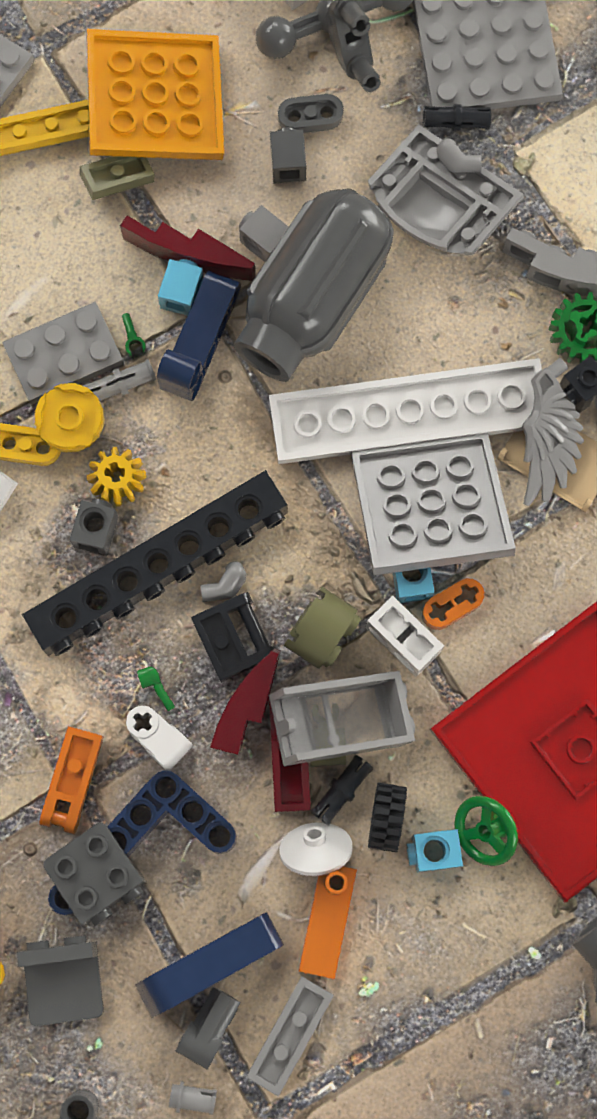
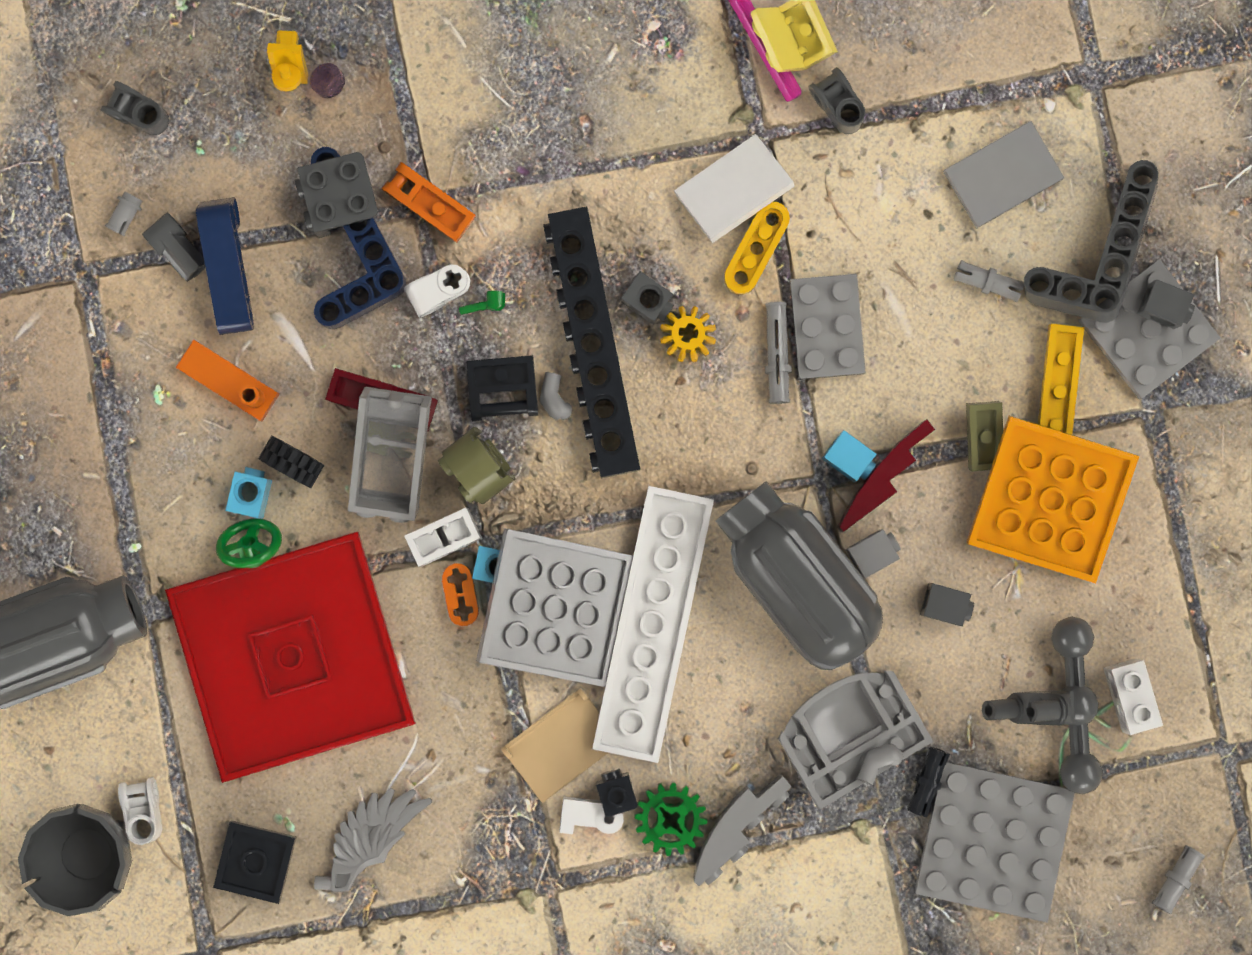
camera: 110 degrees right, 10 degrees up
dark grey bracket [17,935,104,1026] -> none
yellow tile [35,383,104,453] -> none
green hand [122,313,146,358] -> none
dark blue beam [157,271,241,401] -> none
dark red slope [210,649,281,755] -> none
light grey plate [246,976,334,1097] -> none
dark grey plate [278,94,344,133] -> none
white dish [279,823,353,876] -> none
black pin [311,755,373,826] -> none
light grey animal [522,358,584,506] -> none

